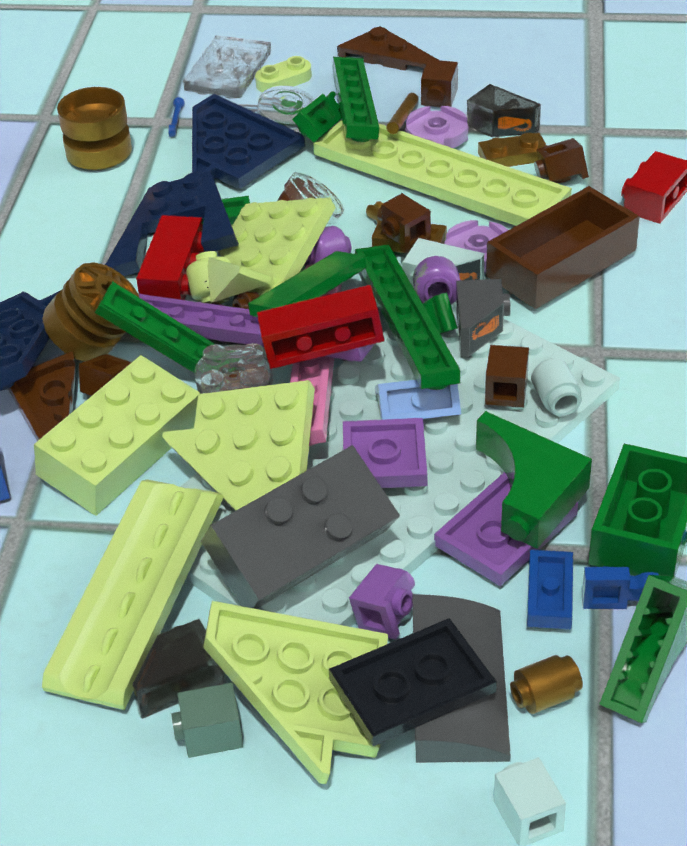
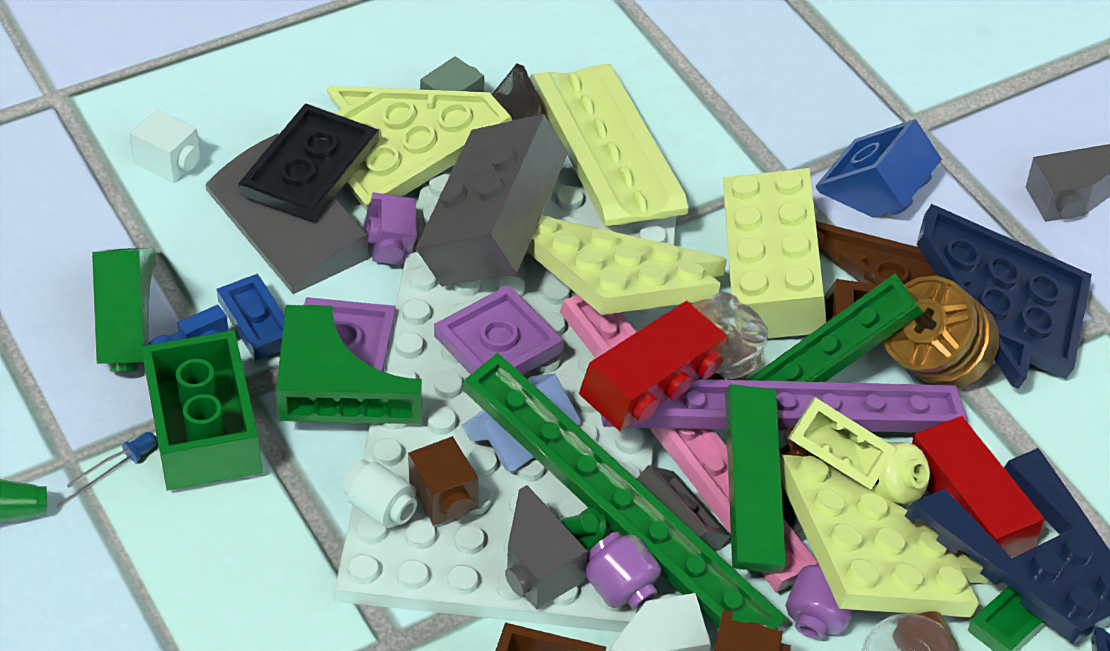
camera: 140 degrees right, 5 degrees up
pearl gold brick [510,655,583,714] -> none

